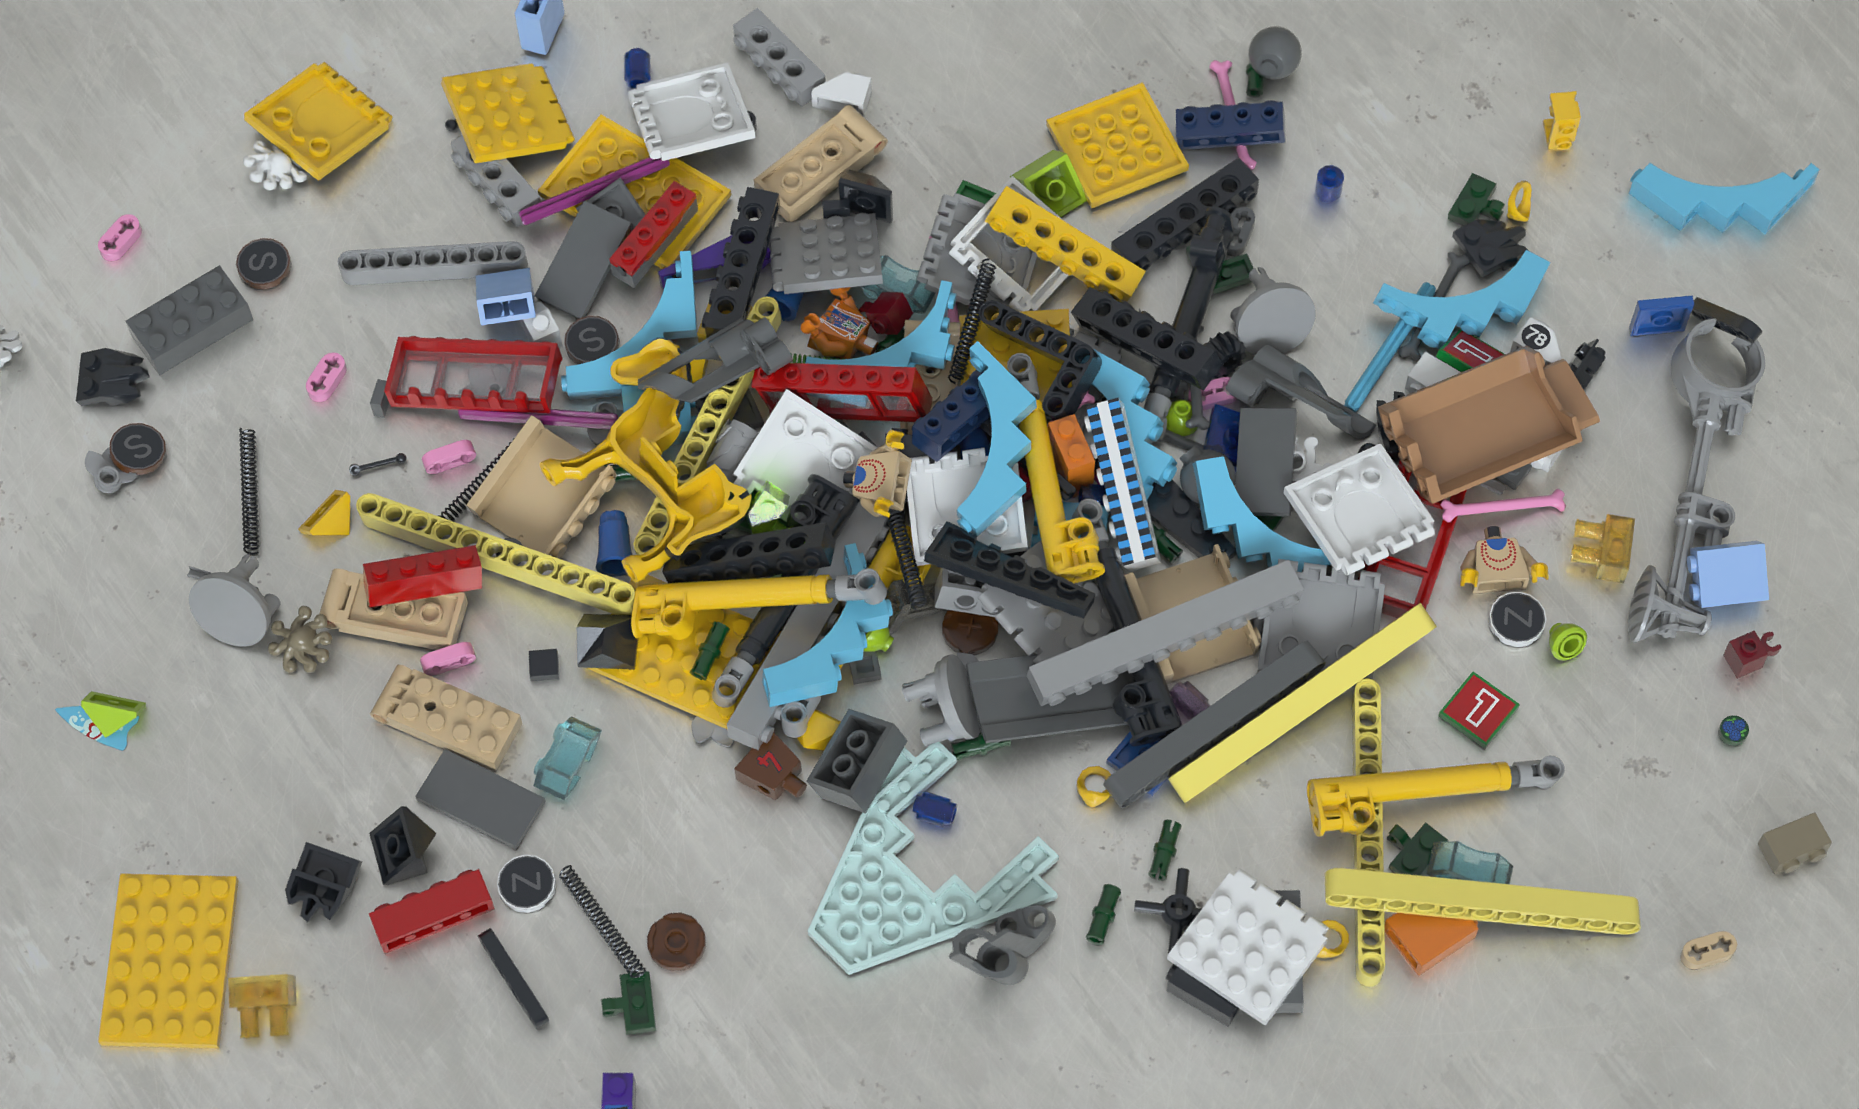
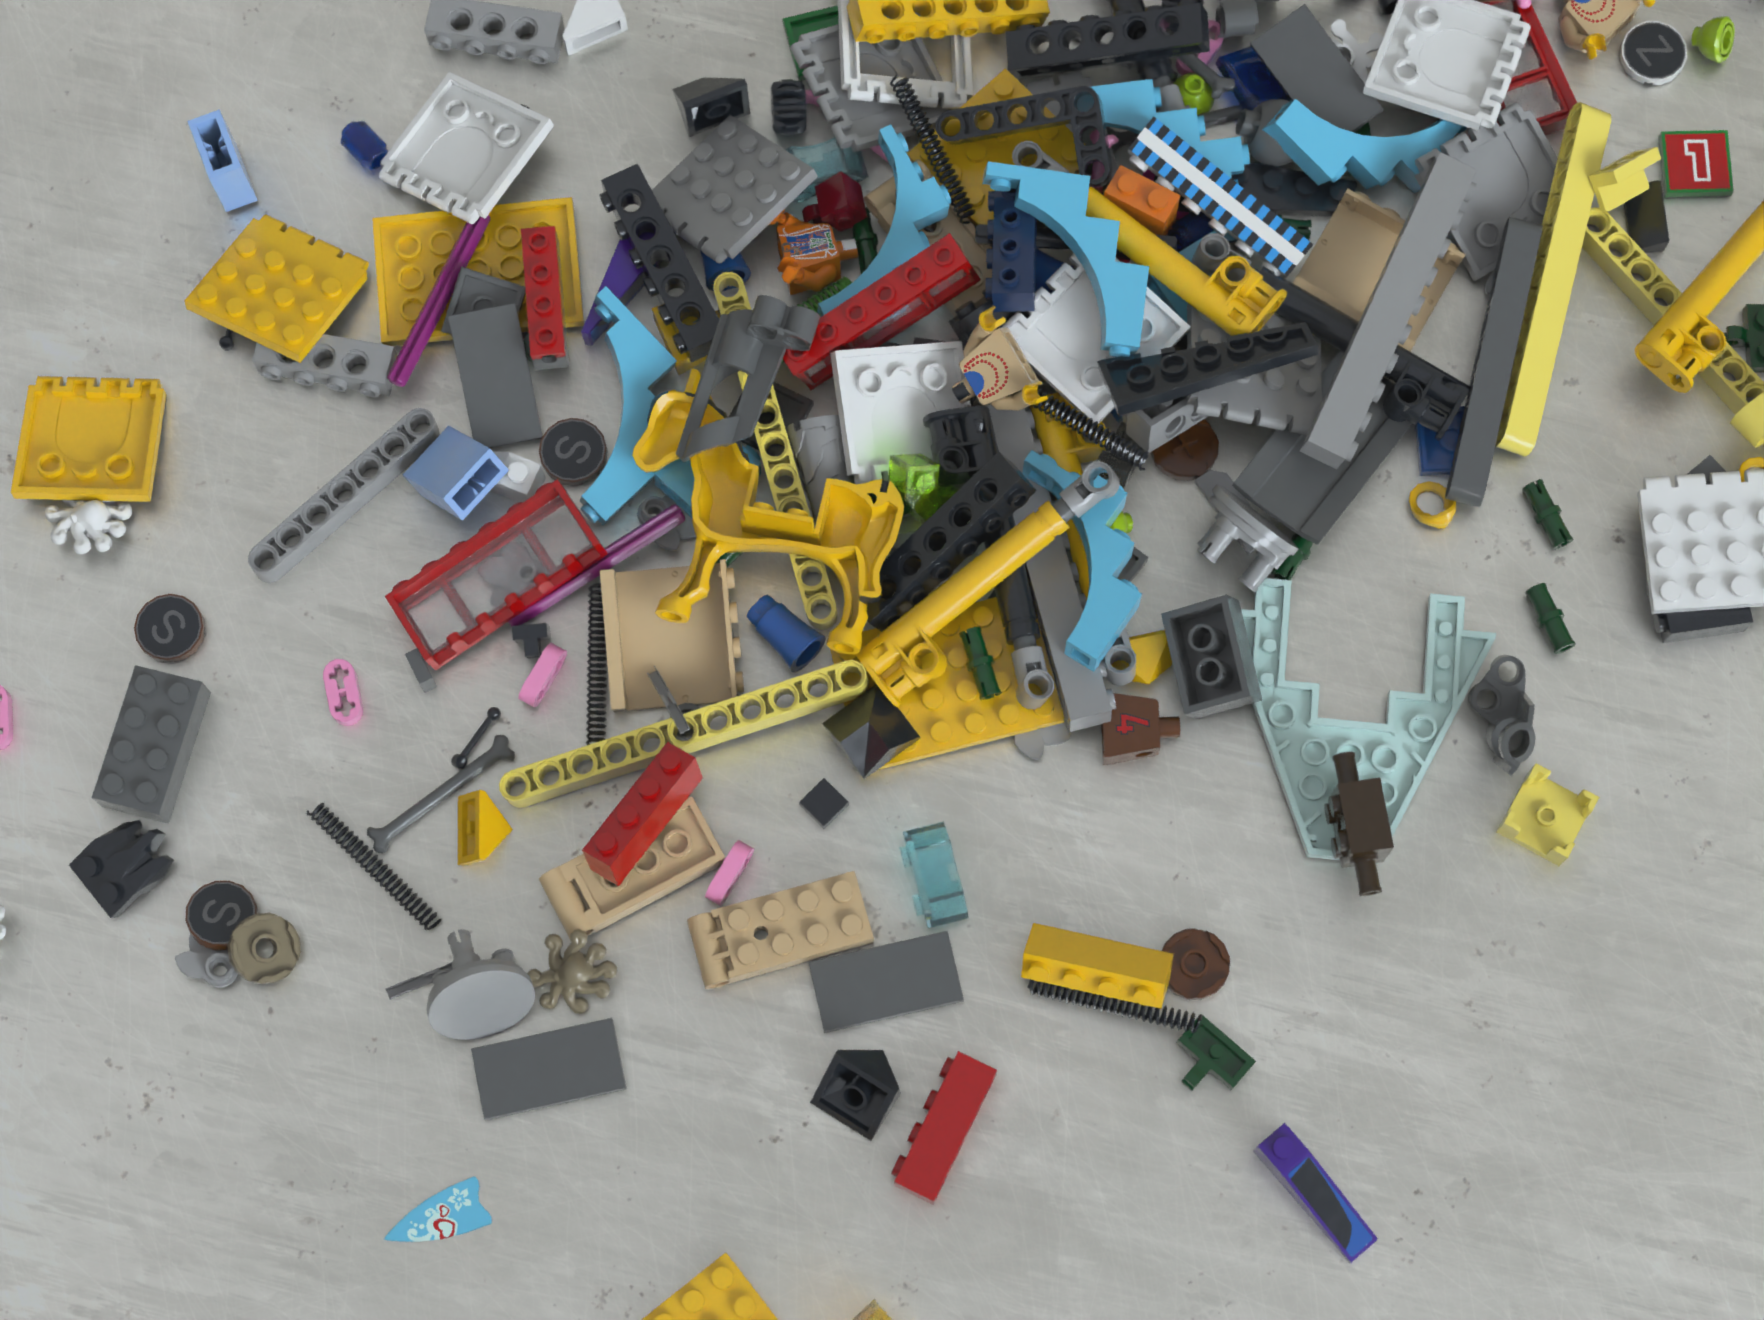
camera: 40 degrees left, 10 degrees up
lime slope [81,691,146,738] -> none
black plate [285,842,362,922] -> none
black beam [477,928,549,1029] -> none
black tile [497,854,556,913] -> none
tan hinge [753,105,888,222] -> none
black tile [822,199,850,219] -> none
clear blue brick [912,791,958,827] -> none
black bar [1134,868,1202,953] -> none
clear purple brick [1170,681,1211,720] -> none
none -> dark tan tile [228,913,301,984]
none -> dark grey piece [367,735,515,853]
none -> dark grey tile [471,1018,627,1120]
none -> black tile [512,623,551,659]
none -> light grey piece [647,666,690,734]
none -> black gear [770,79,807,136]
none -> yellow brick [1021,923,1173,1009]
none -> dark brown brick [1324,752,1394,896]
none -> light yellow panel [1496,763,1600,866]
none -> light yellow panel [1589,146,1661,213]
none -> black slope [1624,180,1669,252]

